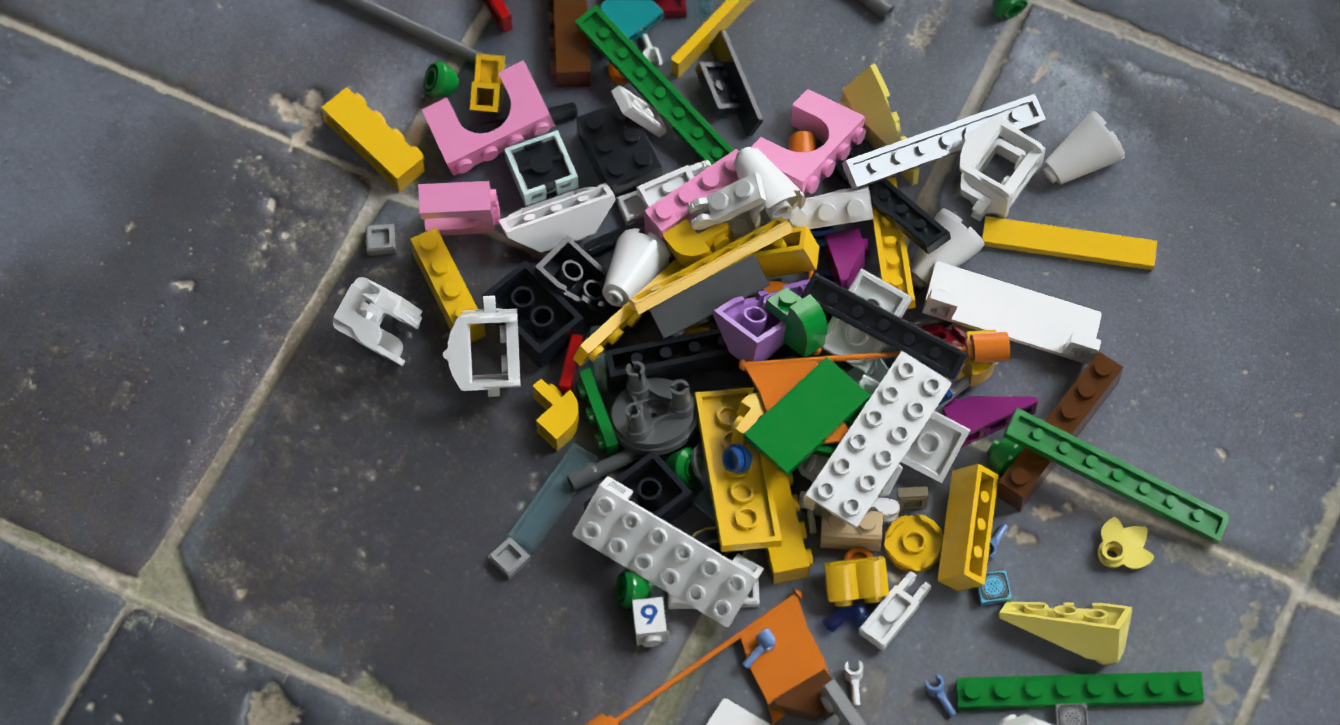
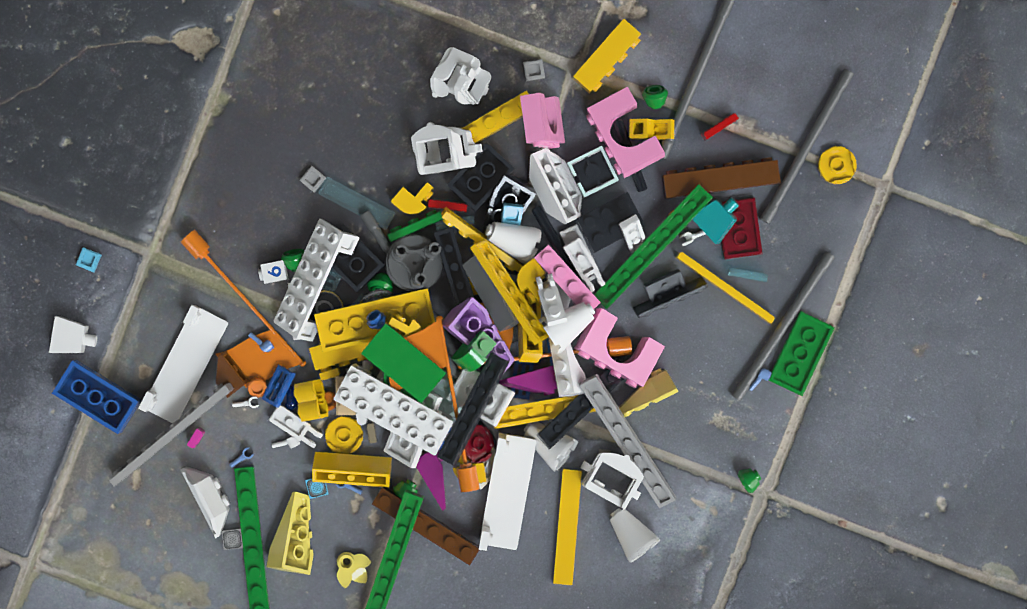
camera: 85 degrees right, 25 degrees up
none -> orange tile [248,377,267,398]
none -> blue tile [262,365,296,408]
none -> white hand [272,436,300,449]
none -> yellow tile [319,367,341,381]
none -> medium azure tile [501,203,524,225]

